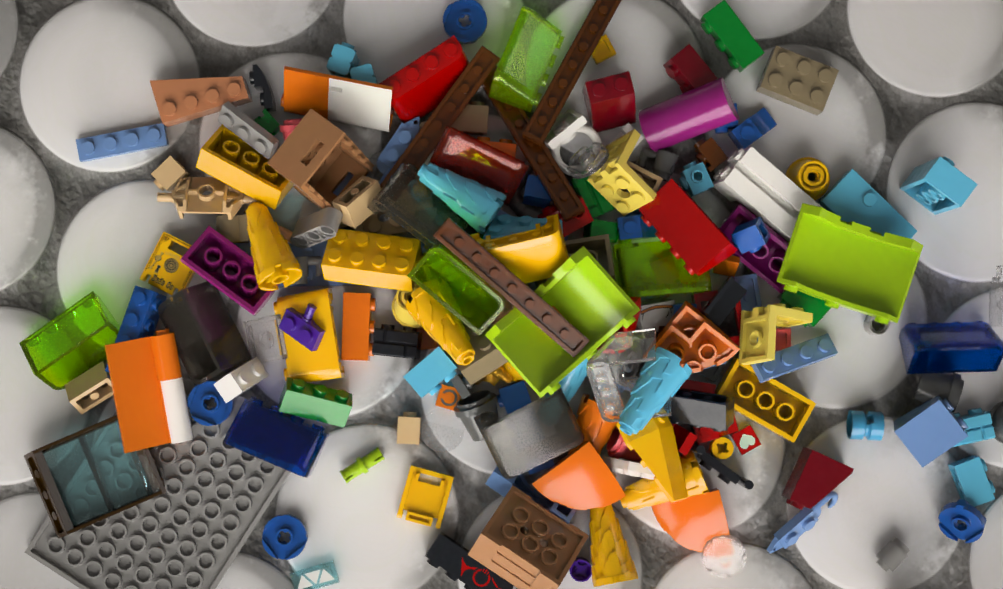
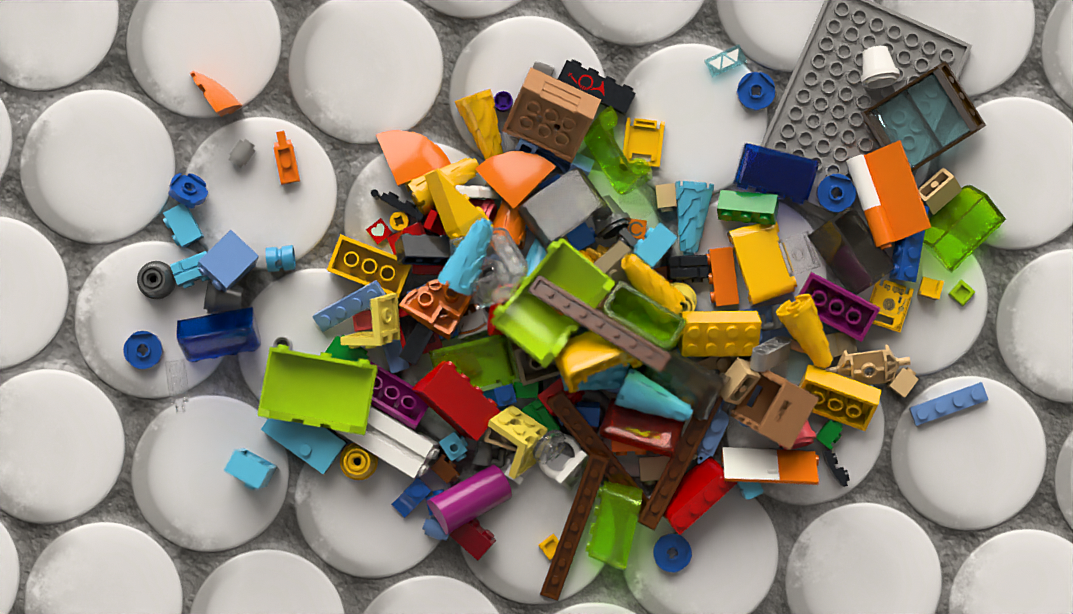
camera: 175 degrees right, 0 degrees up
nougat wedge [150,76,253,127] -> none
white brick [213,357,269,403] -> none
light grey plate [218,101,279,160] -> none
dark purple plate [278,303,325,351] -> none
medium azure brick [326,42,360,79] -> none
lime pin [340,447,385,483] -> none
dark red slope [582,71,636,133] -> none
green brick [700,0,765,72] -> none
clear tile [701,535,747,578] -> none
orange tile [713,256,740,277] -> none
blue brick [731,217,770,254] -> none
dark tan brick [756,45,839,116] -> none
medium blue plate [767,491,838,553] -> none
dark red slope [781,447,854,510] -> none
none -> orange hinge [273,131,300,185]
none -> medium blue brick [422,516,449,541]
none -> clear neon green windscreen [584,106,653,195]
none -> medium azure cone [675,181,714,256]
none -> white piece [861,46,900,89]
none -> yellow panel [917,276,944,300]
none -> lime tile [948,279,976,306]

